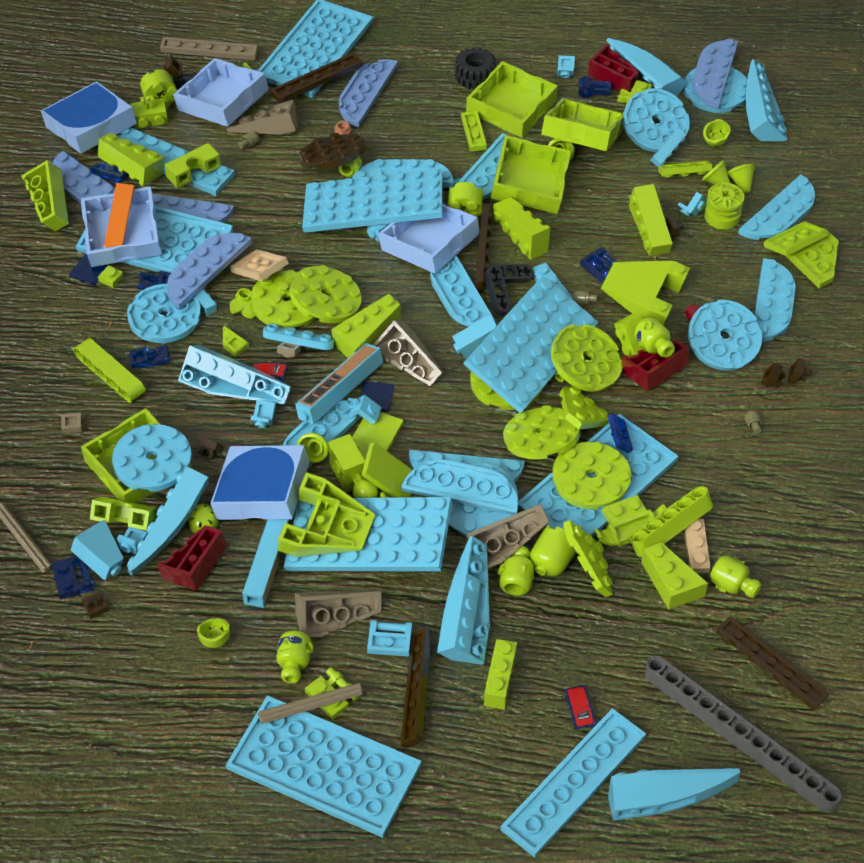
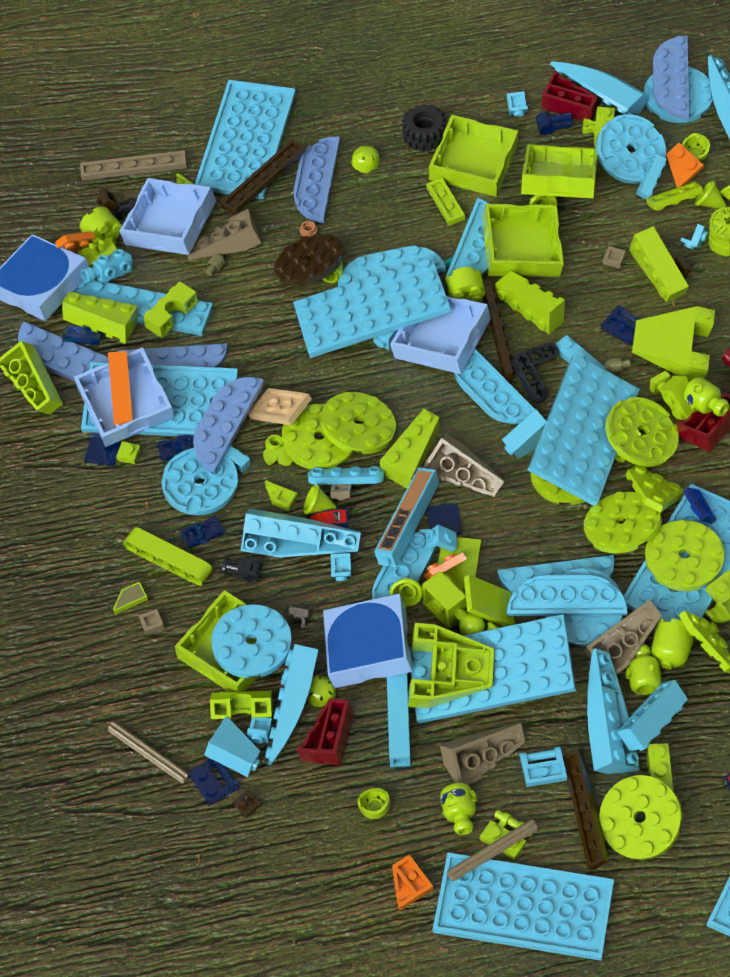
camera: 10 degrees left, 5 degrees up
none -> orange plate [55,231,95,254]
none -> medium azure brick [81,249,133,283]
none -> tile [113,582,148,614]
none -> black connector [222,557,263,583]
none -> lime hat [303,484,336,515]
none -> lime helmet [351,146,380,173]
none -> orange wing [392,855,433,911]
none -> plate [424,552,466,580]
none -> lime plate [599,775,683,860]
none -> dark tan plate [603,246,626,269]
none -> medium azure brick [617,680,688,751]
none -> lime plate [650,371,670,395]
none -> orange wing [666,143,704,188]

